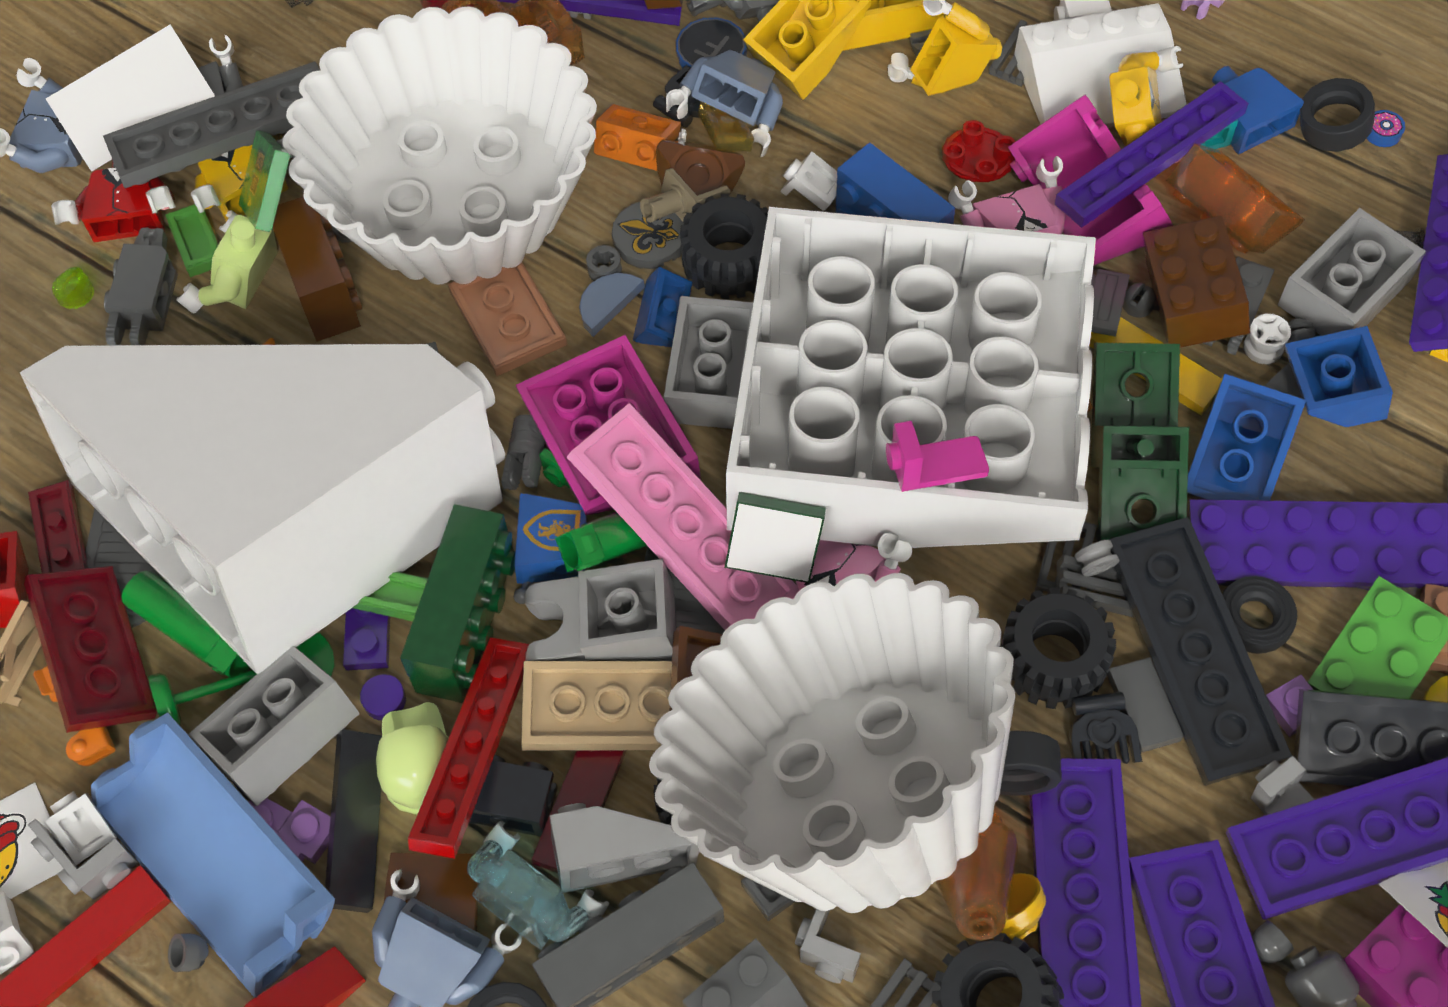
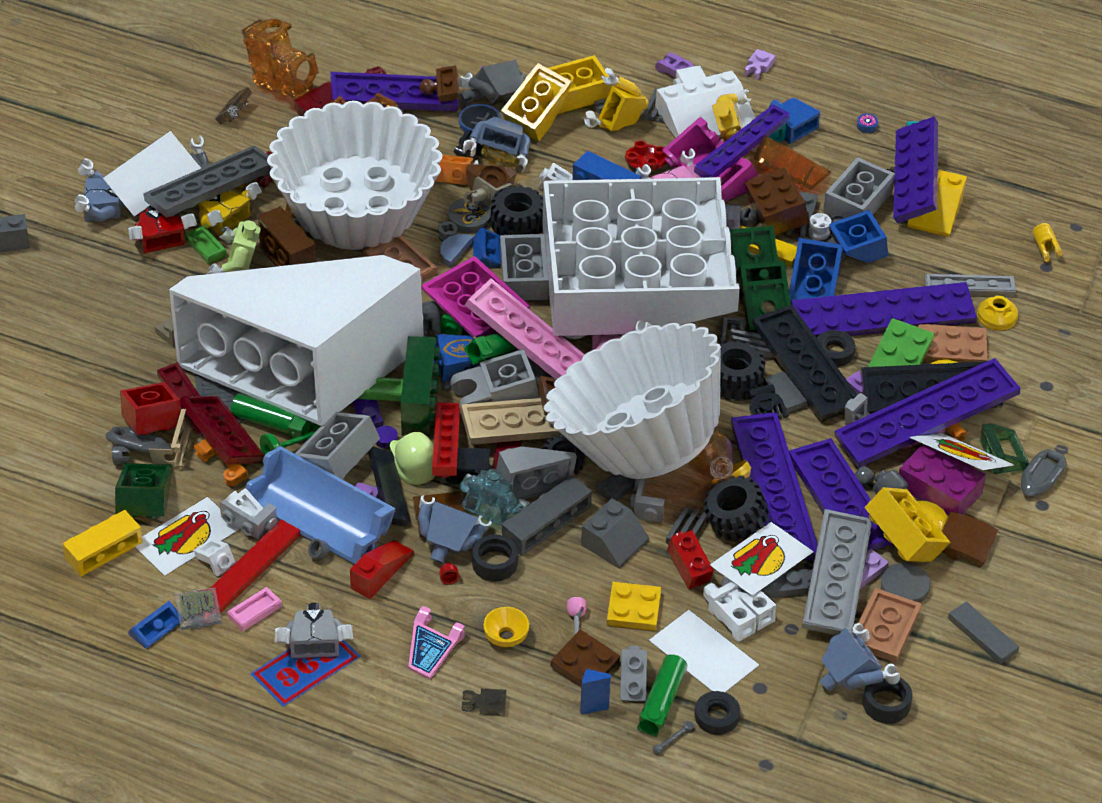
camera: 15 degrees left, 15 degrees down
clear neon green tile [52,267,94,309] -> none
dark grey hinge [104,228,178,346] -> none
green tile [238,130,290,232] -> none
white tile [724,492,826,583] -> none
dark pink bracket [886,421,989,492] -> none
black tyre [1000,730,1062,796] -> none
light grey bush [1075,540,1120,577] -> none
black tyre [1300,78,1375,152] -> none

